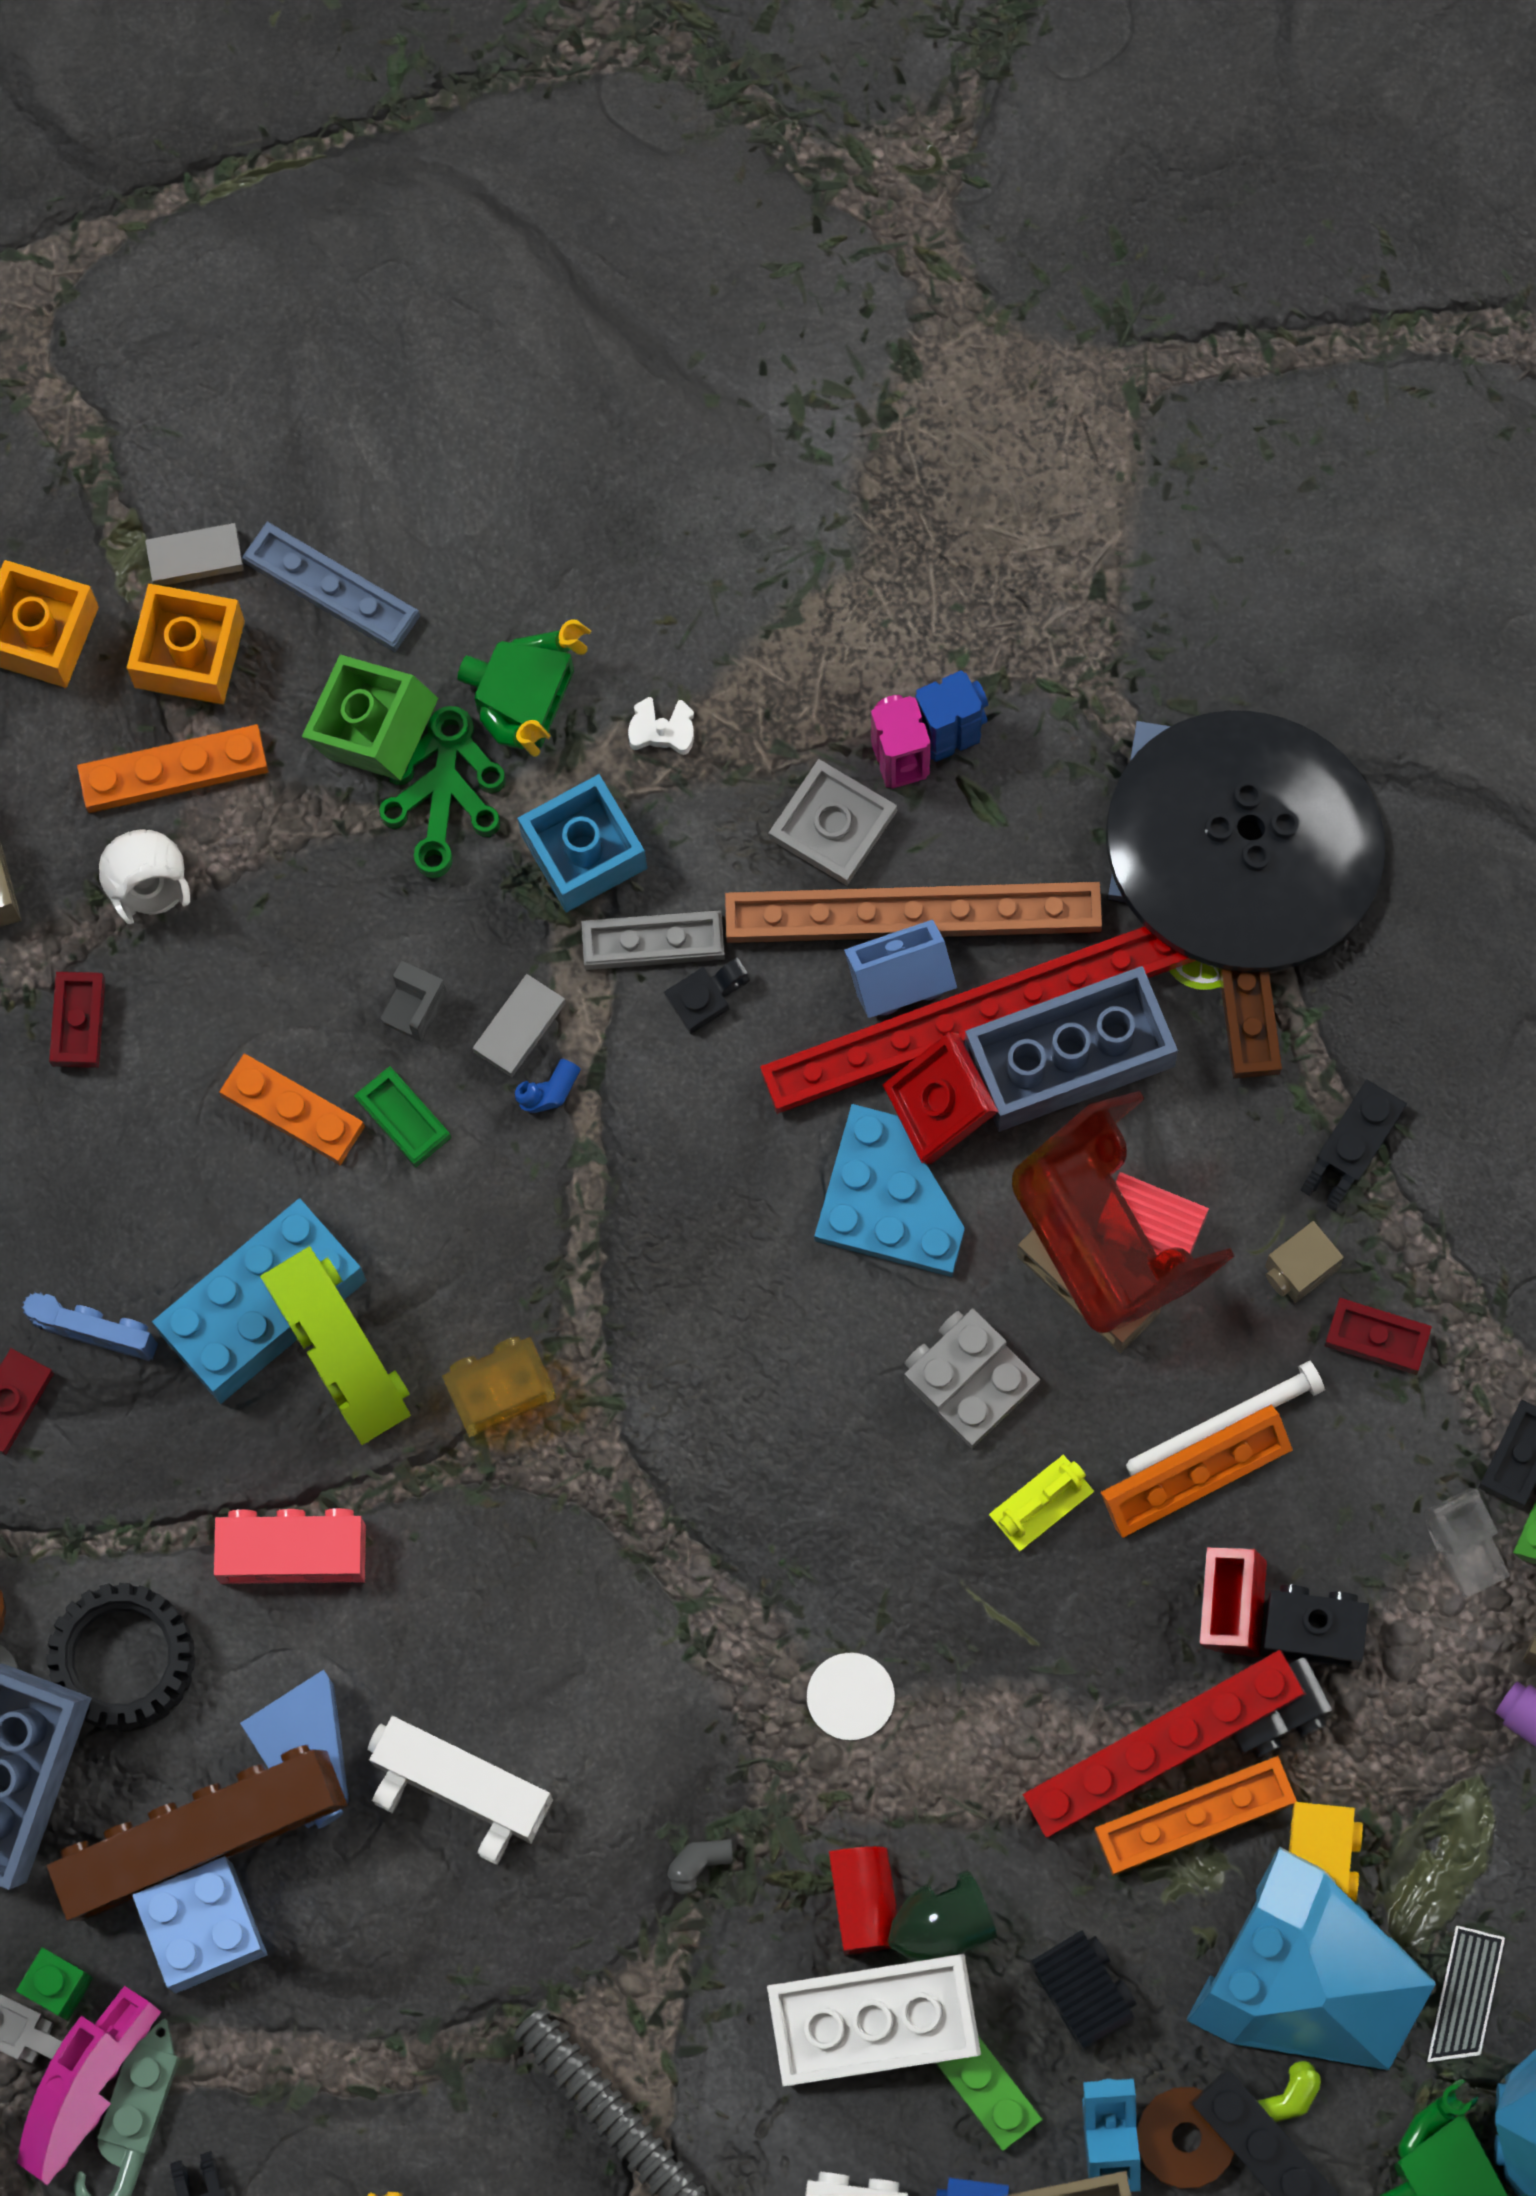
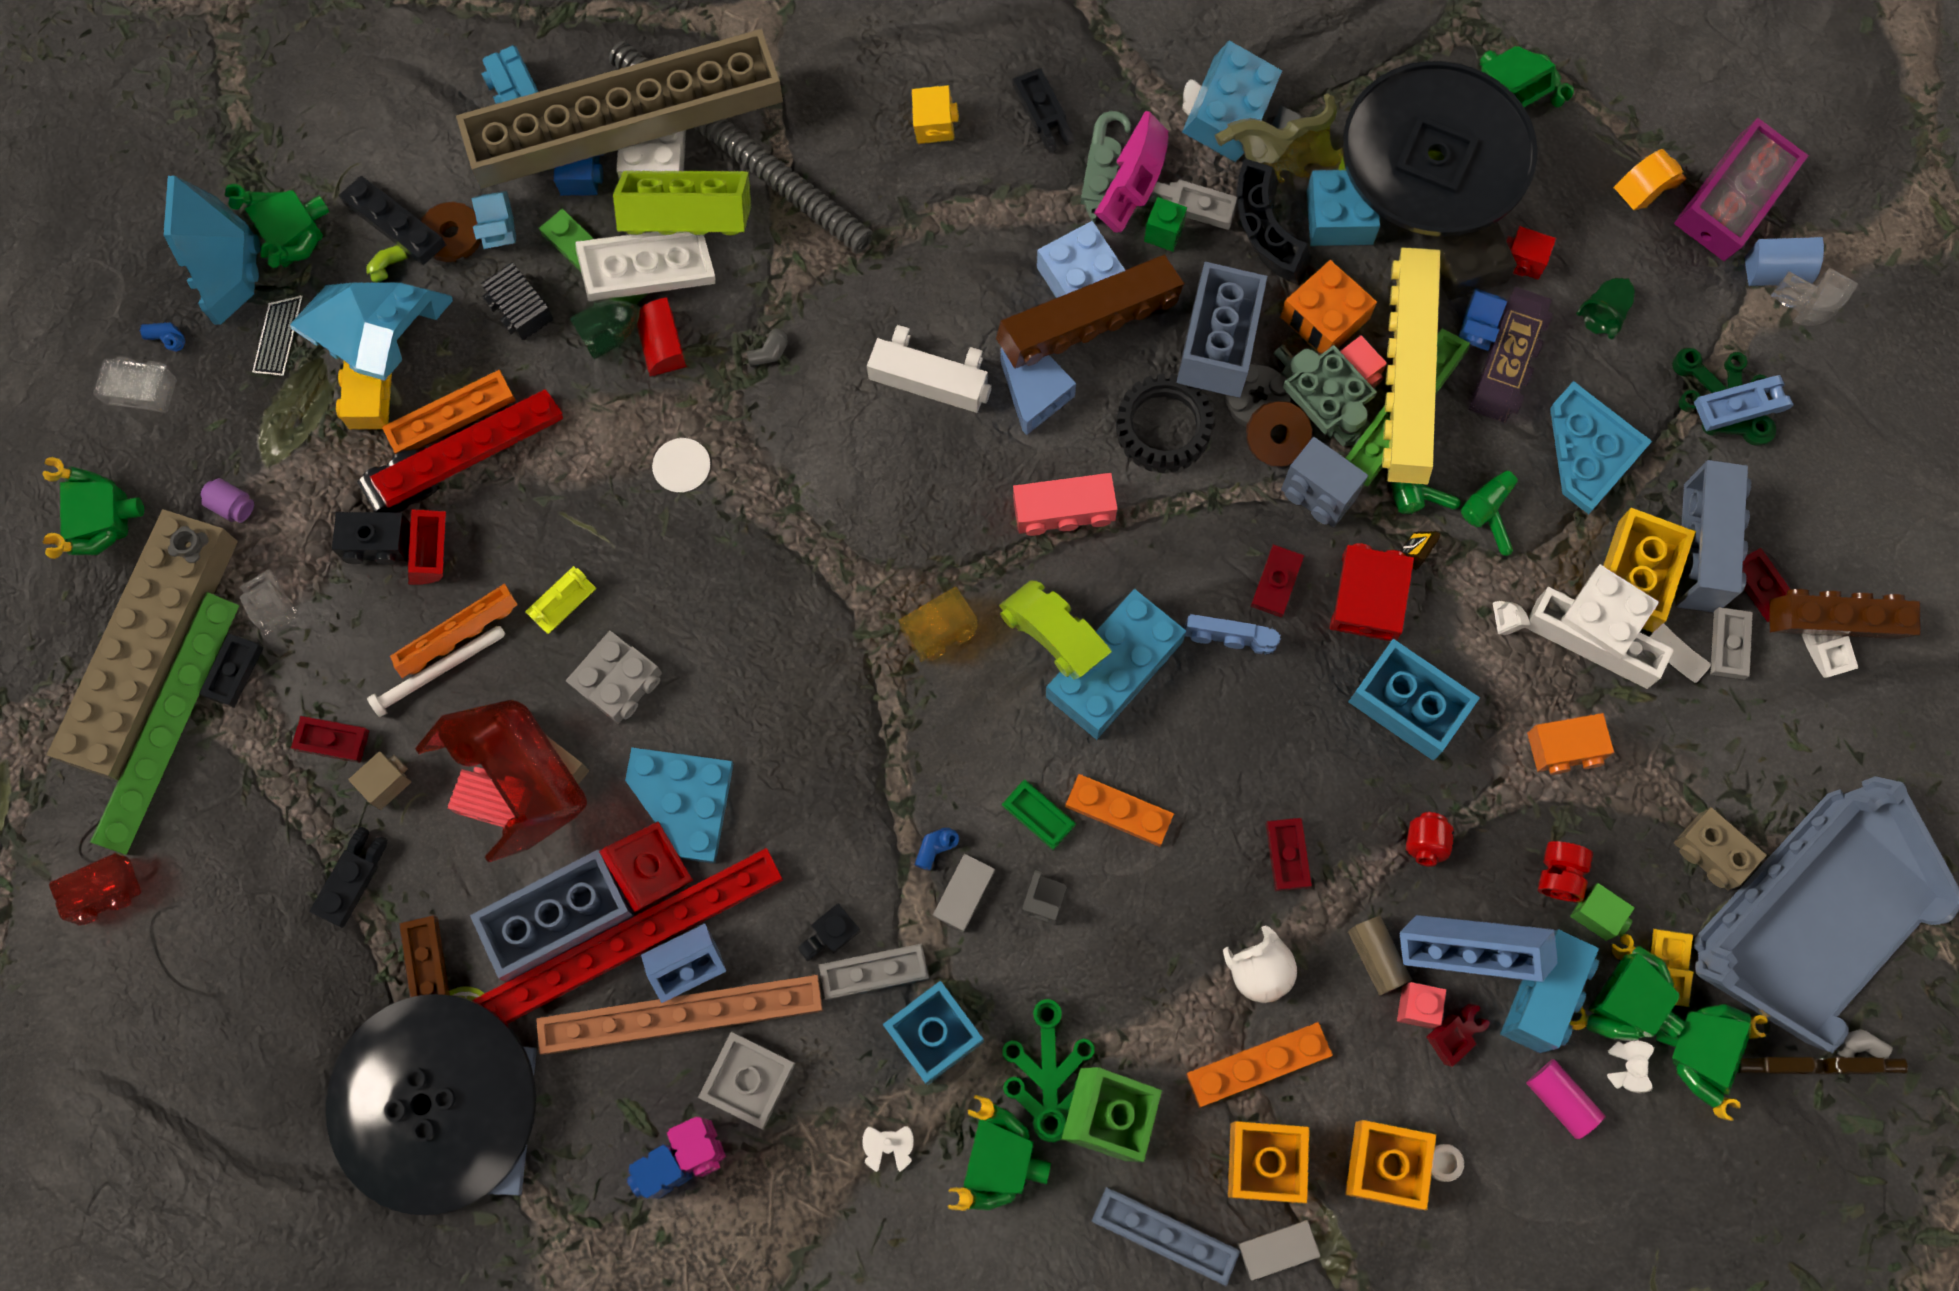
camera: 170 degrees right, 0 degrees up
none -> lime brick [613,171,751,235]

